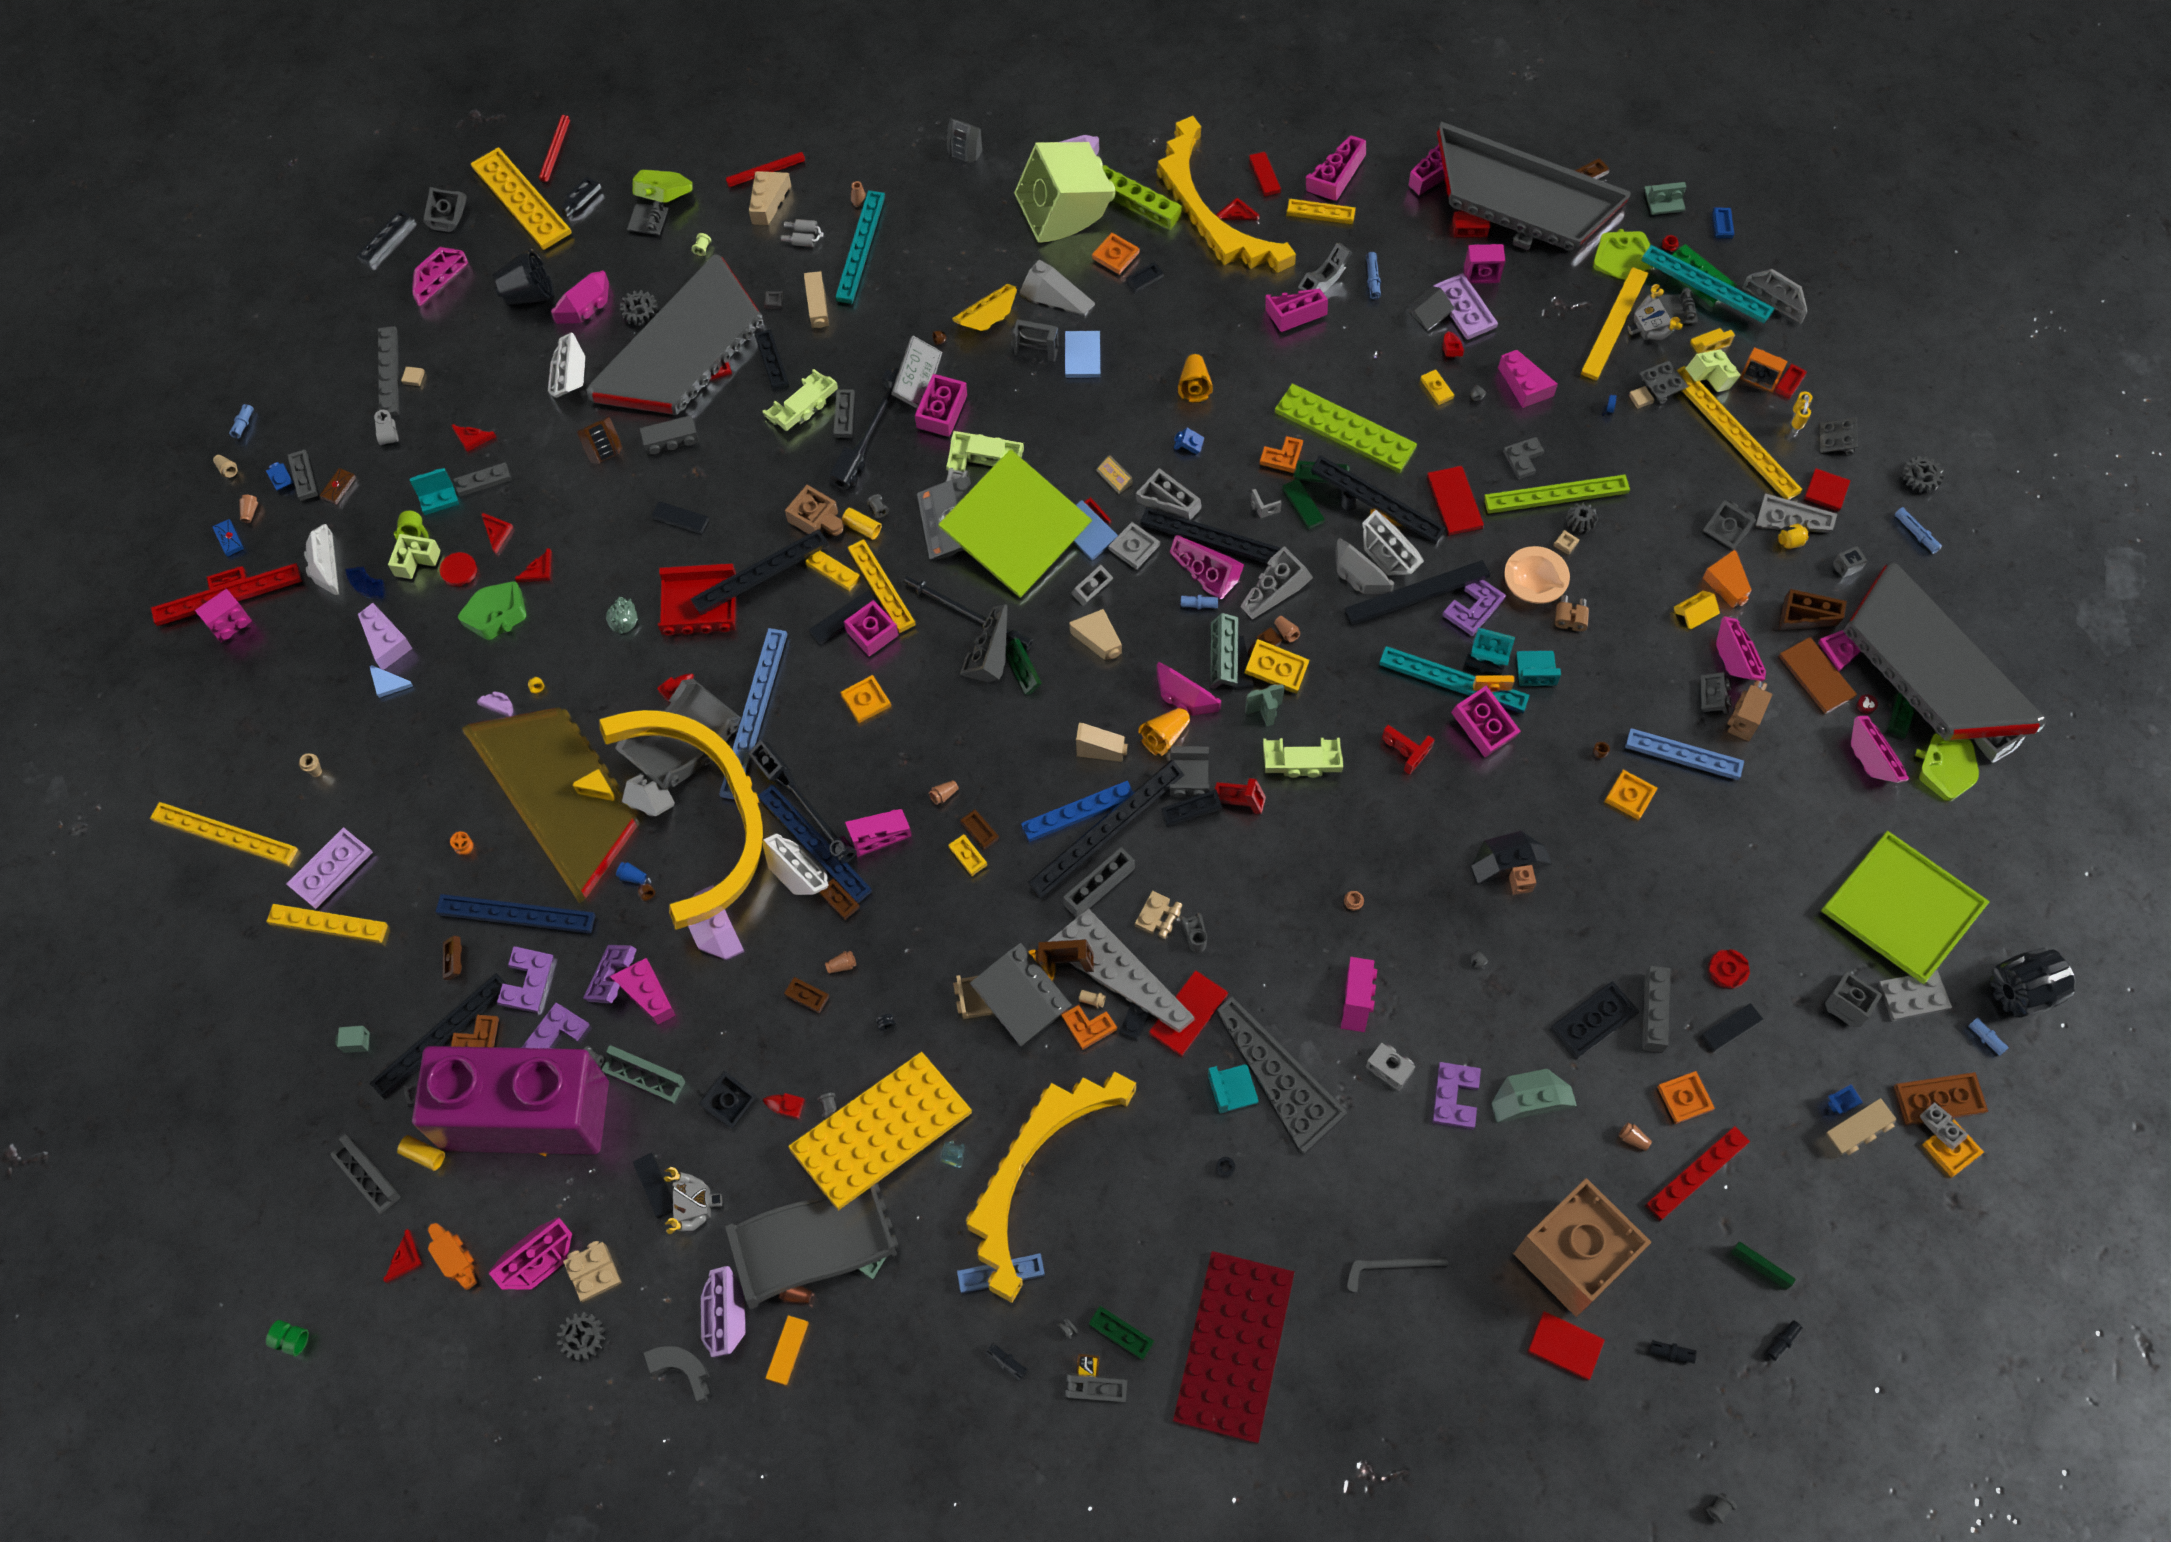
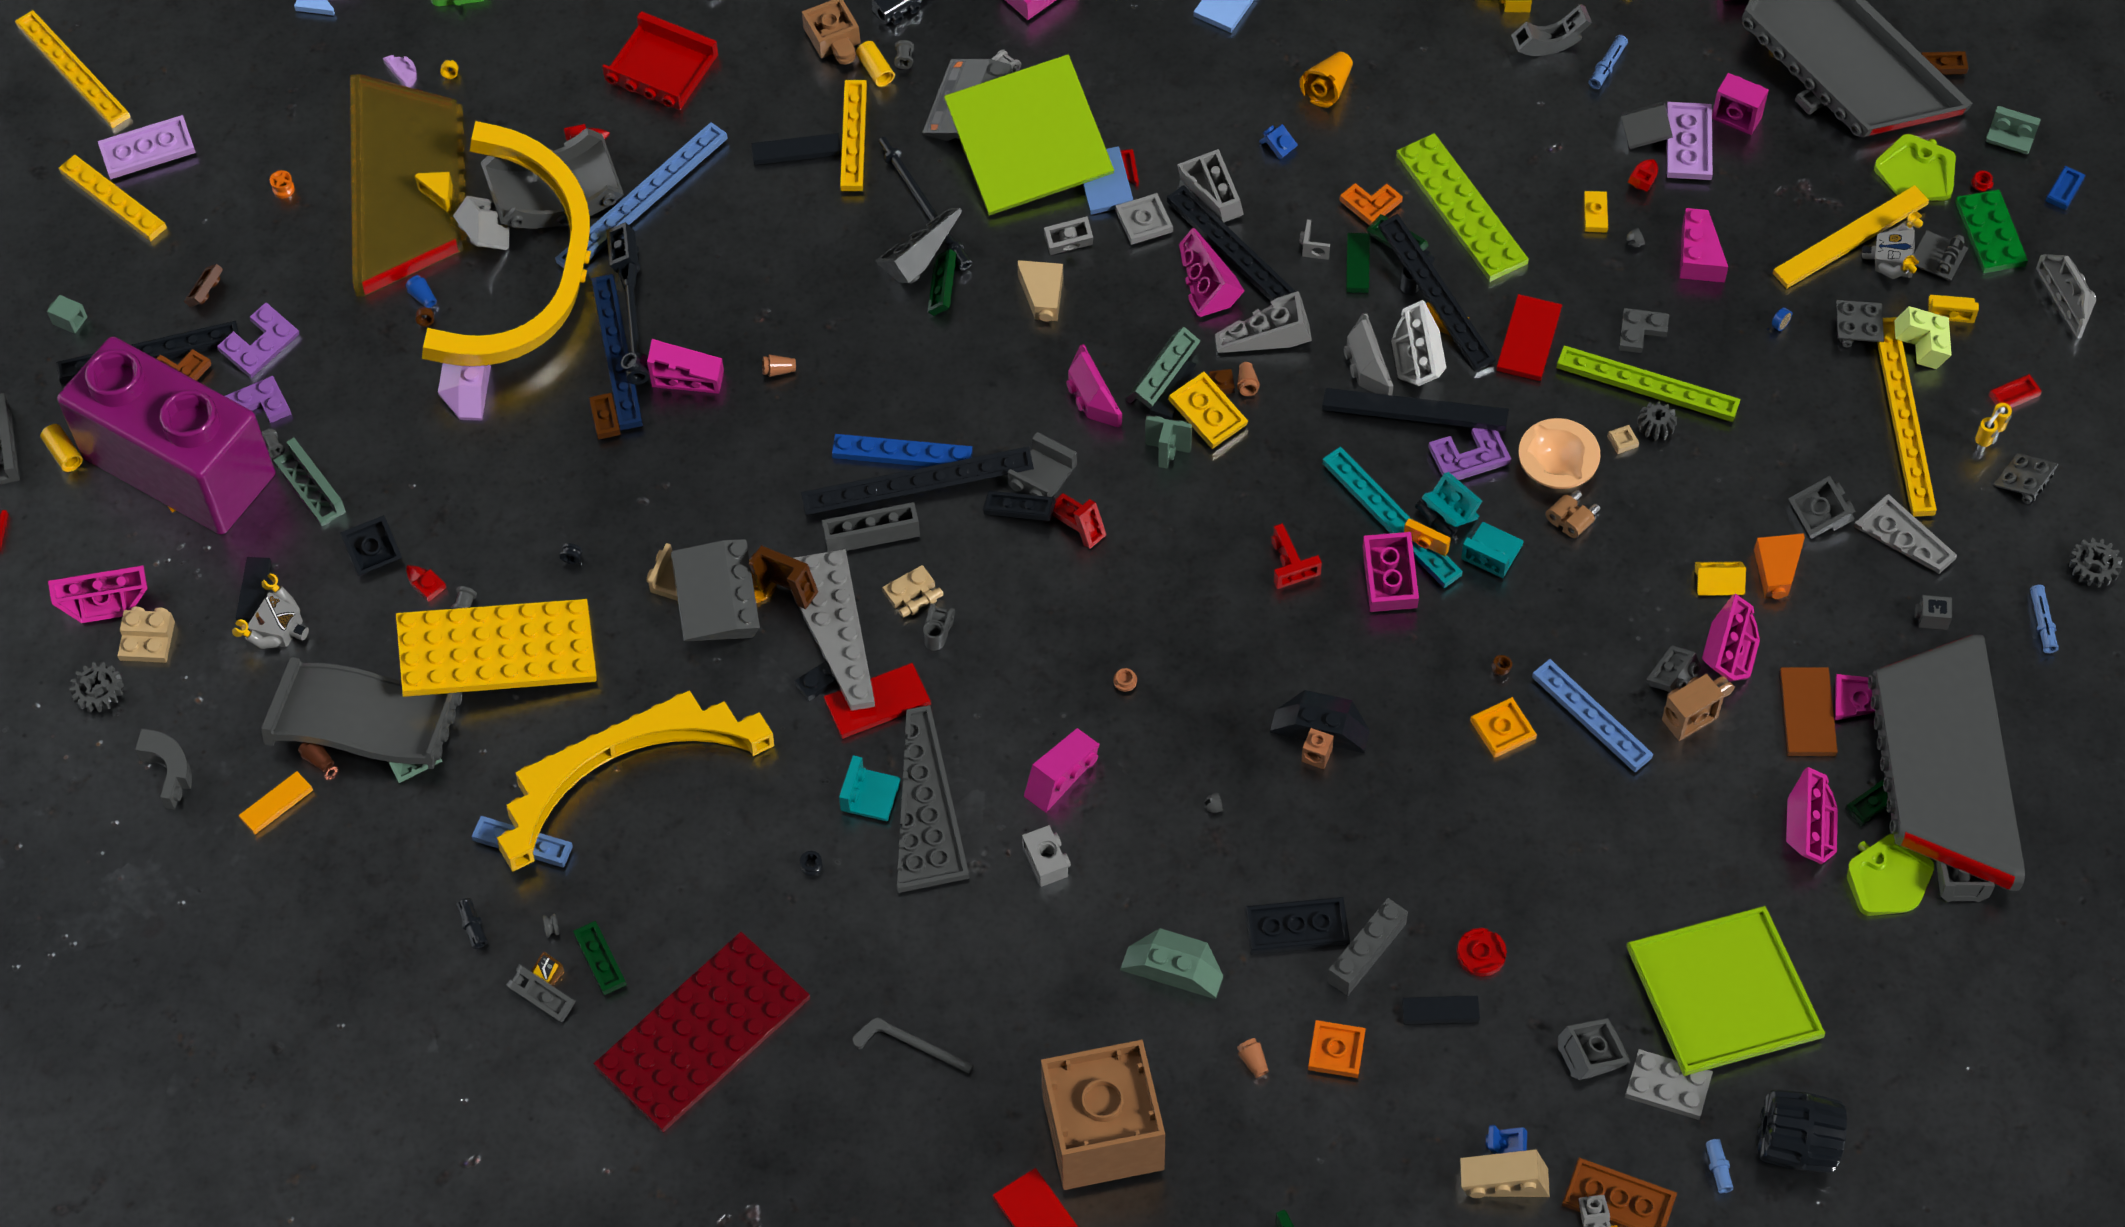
camera: 30 degrees right, 5 degrees down
tan cone [299,753,322,777] -> none
orange hinge [428,1223,478,1290] -> none
dark blue plate [436,894,595,934] -> none
medium lavender plate [583,945,637,1003] -> none
sand green hair [606,597,638,634] -> none
dark pink wedge [610,958,676,1025] -> none
black plate [691,529,829,616] -> none
lavender wedge [701,1266,745,1358] -> none
white wedge [762,834,828,895] -> none
reddish brown plate [784,977,829,1014] -> none
yellow plate [805,551,861,592] -> none
nougat cone [825,951,856,974] -> none
light orange tile [840,675,891,724] -> none
dark pink brick [844,600,898,657] -> none
clear light blue tile [941,1140,965,1168] -> none
yellowish green bracket [946,431,1024,472] -> none
yellow plate [948,834,987,876] -> none
reddish brown tile [960,809,999,850] -> none
orange plate [1062,1005,1117,1050] -> none
tan slope [1076,723,1128,762] -> none
tan pin [1079,990,1106,1008] -> none
slope [1096,455,1133,494] -> none
light orange cone [1138,708,1190,756] -> none
medium blue pin [1181,595,1218,610] -> none
yellowish green bracket [1263,738,1343,778] -> none
dark pink wedge [1265,289,1328,332] -> none
medium lavender plate [1433,1062,1481,1130] -> none
red brick [1452,210,1490,238] -> none
tan tile [1629,386,1654,409] -> none
teal plate [1641,245,1774,324] -> none
red plate [1645,1126,1750,1221] -> none
piece [1740,347,1788,392] -> none
yellow head [1778,524,1808,549] -> none
reddish brown wedge [1778,589,1847,631] -> none
red tile [1804,468,1851,512] -> none
dark red tile [1857,694,1878,714] -> none

